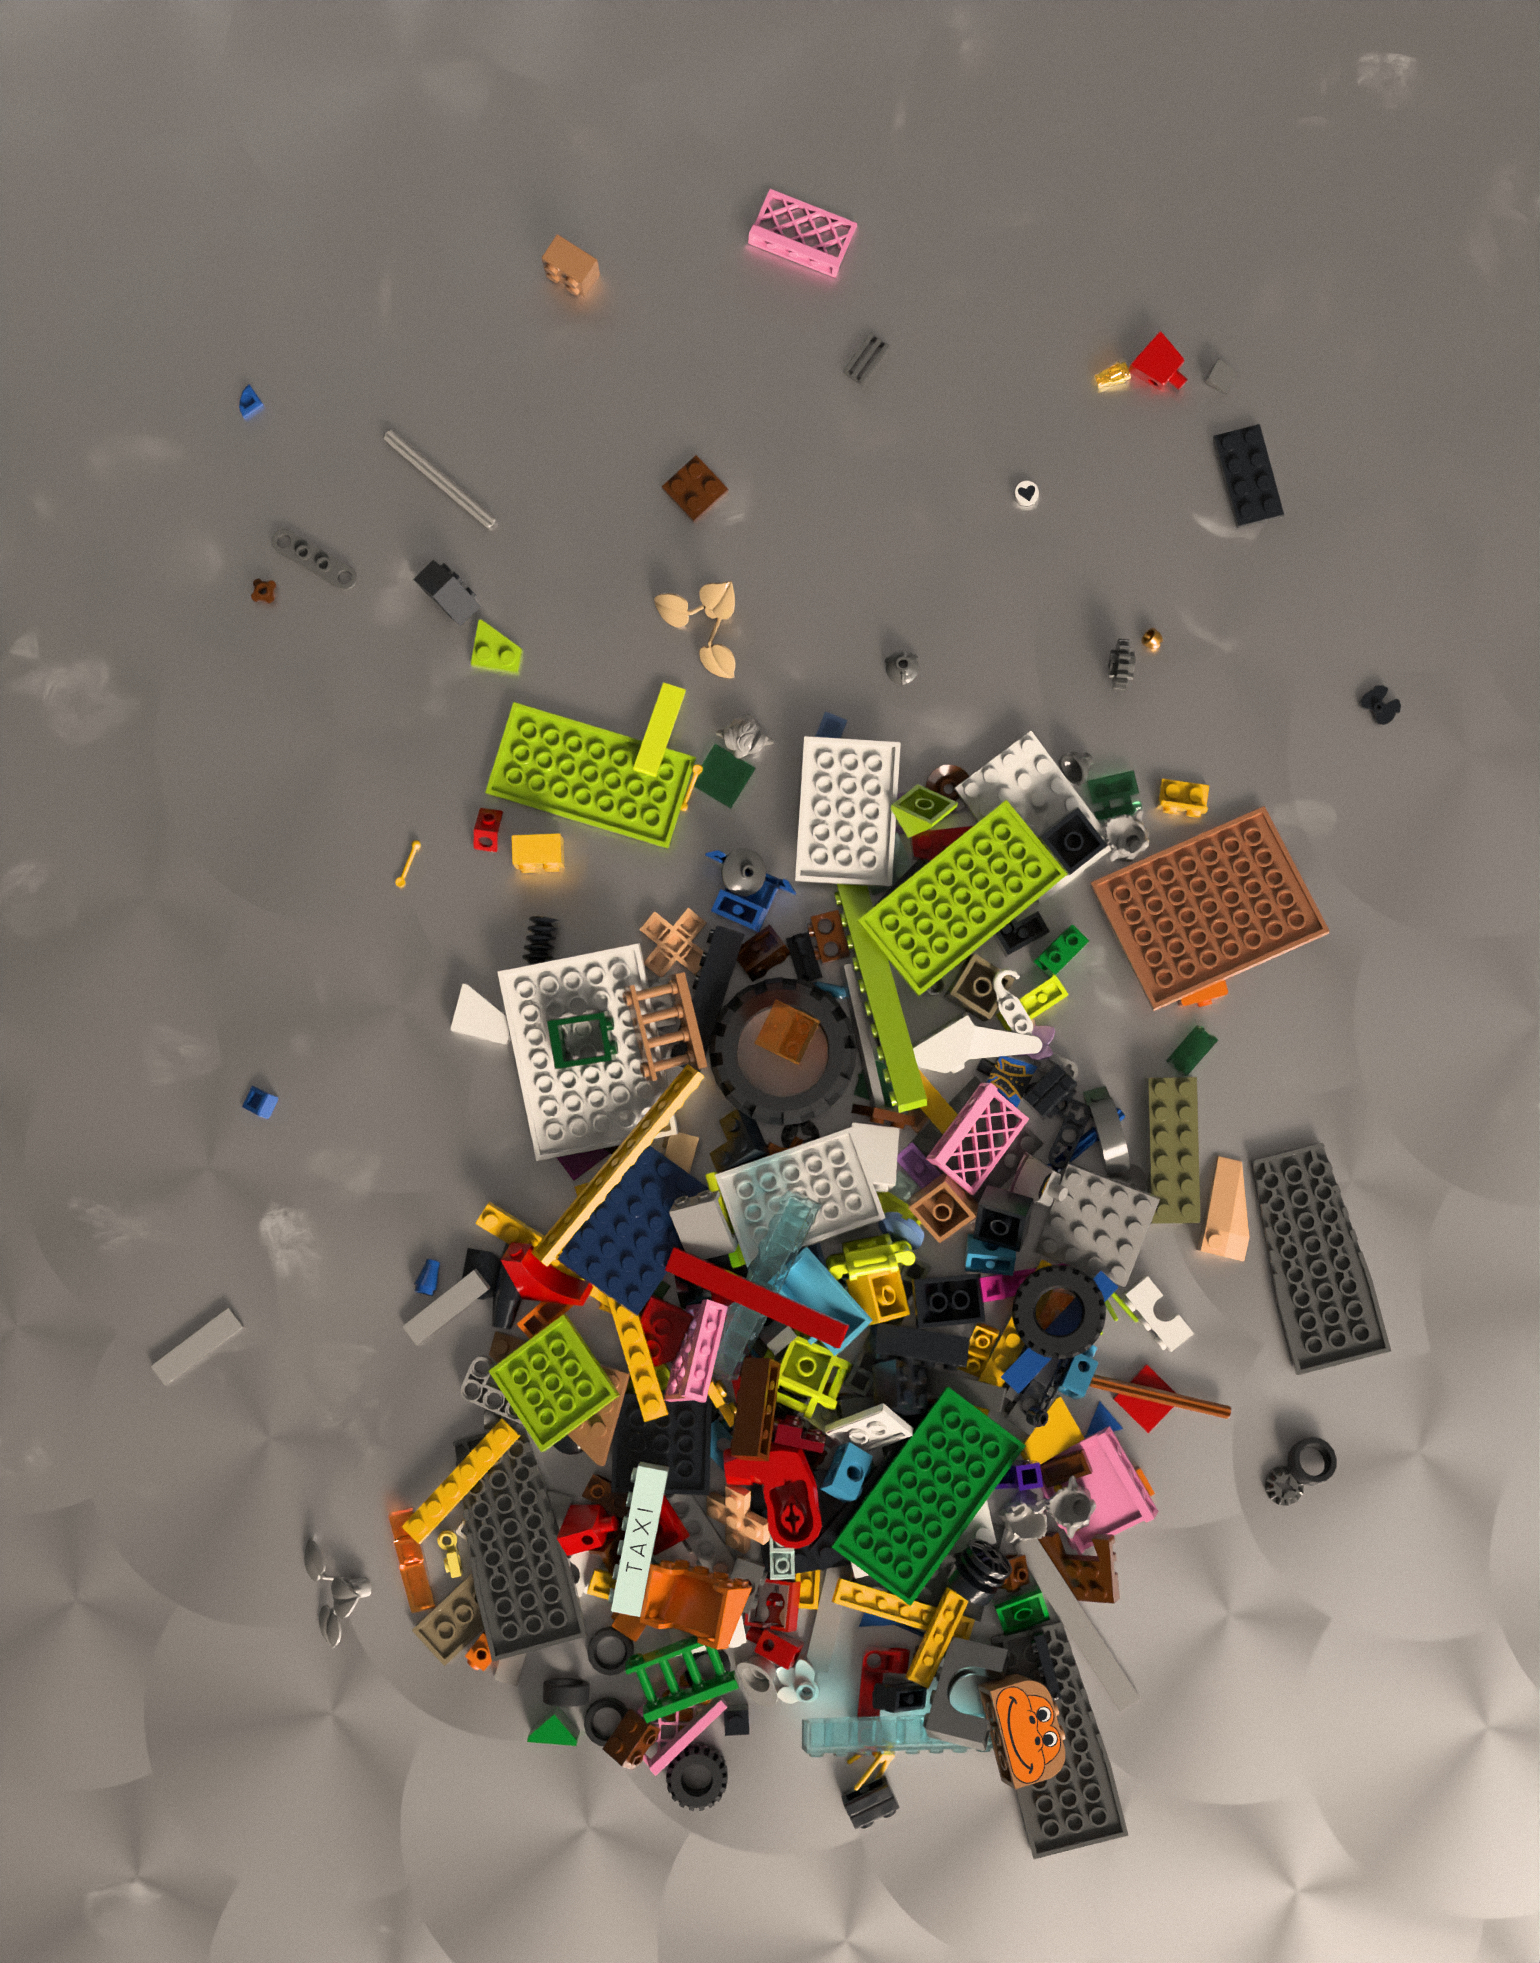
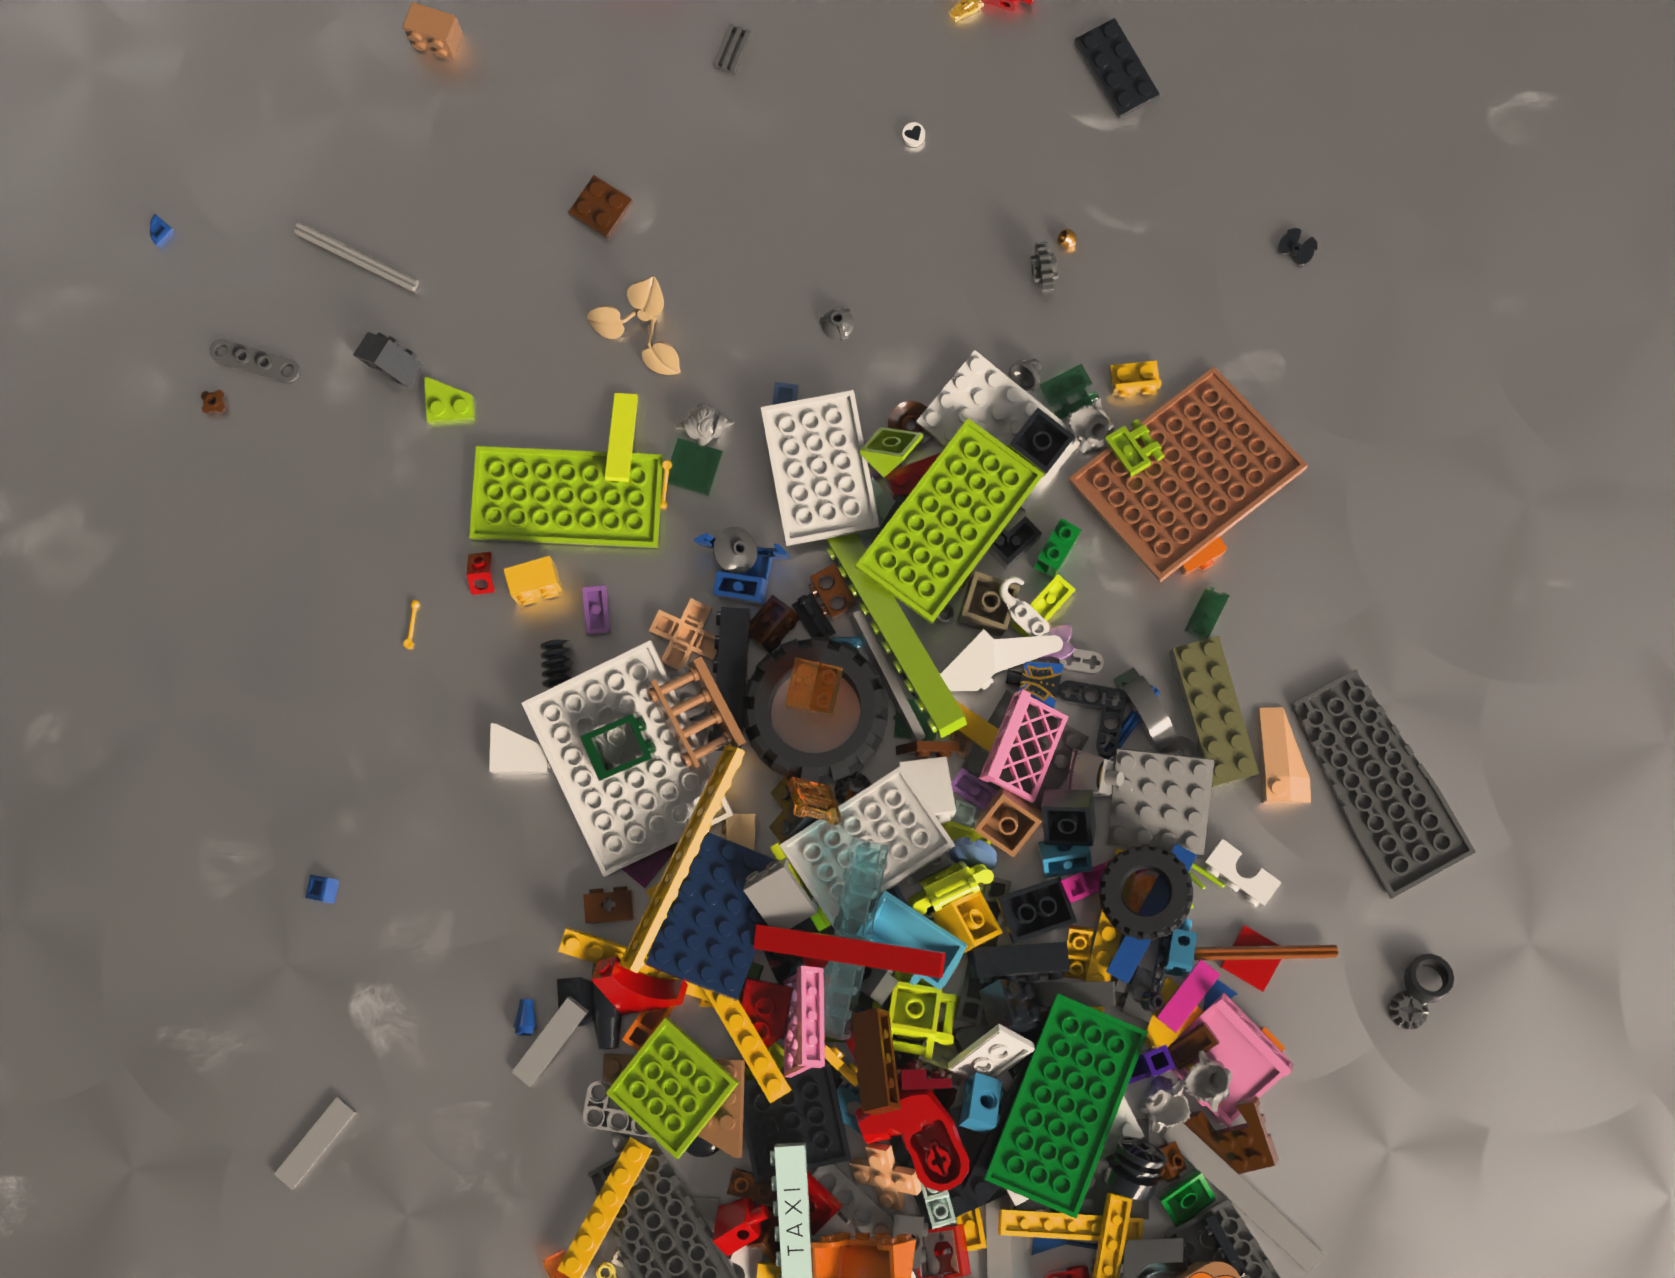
camera: 10 degrees left, 5 degrees down
black brick [1022,1063,1077,1120] -> none
none -> medium lavender plate [582,585,611,635]
none -> reddish brown brick [583,886,636,924]
none -> clear orange plate [787,777,841,825]
none -> lime plate [1105,419,1165,477]
none -> dark pink tile [1156,959,1221,1033]

